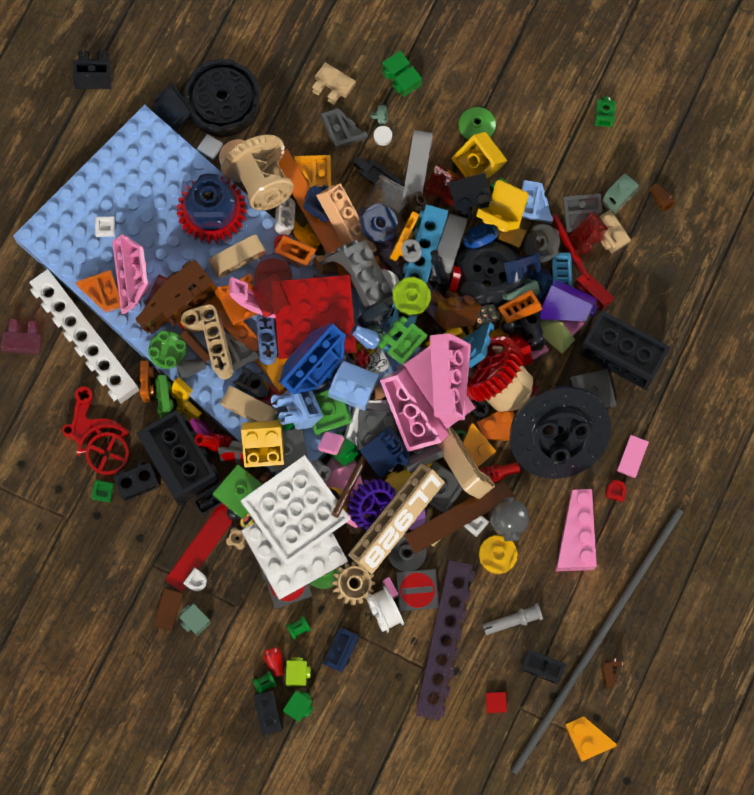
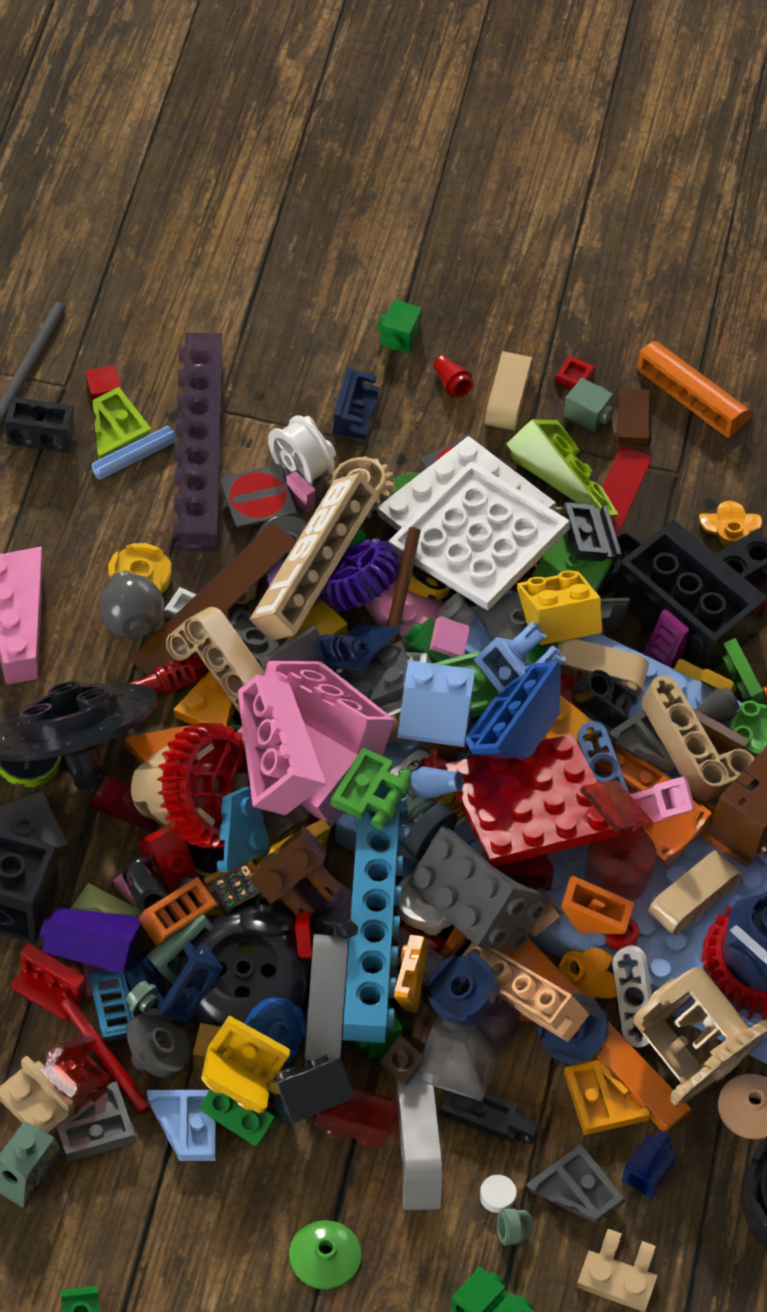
camera: 165 degrees right, 20 degrees down
white tile [183,568,207,591] -> none
red hinge [195,433,235,452] -> none
green bush [252,670,277,694] -> none
black brick [253,691,282,736] -> none
green bush [286,615,311,640] -> none
lime brick [286,657,311,687] -> none
lime tile [393,277,431,316] -> none
light grey wheel [401,239,422,263] -> none
yellow slope [451,132,507,178] -> none
light grey pin [482,603,543,636] -> none
none -> lime wing [92,387,152,460]
none -> light blue axle [92,426,176,479]
none -> sand green plate [126,980,158,1013]
none -> tan beam [484,351,533,431]
none -> lime wedge [506,419,618,519]
none -> red tile [554,355,596,390]
none -> black plate [561,502,621,562]
none -> clear blue brick [621,1130,678,1199]
none -> orange brick [637,341,753,439]
none -> light orange plate [699,500,762,547]

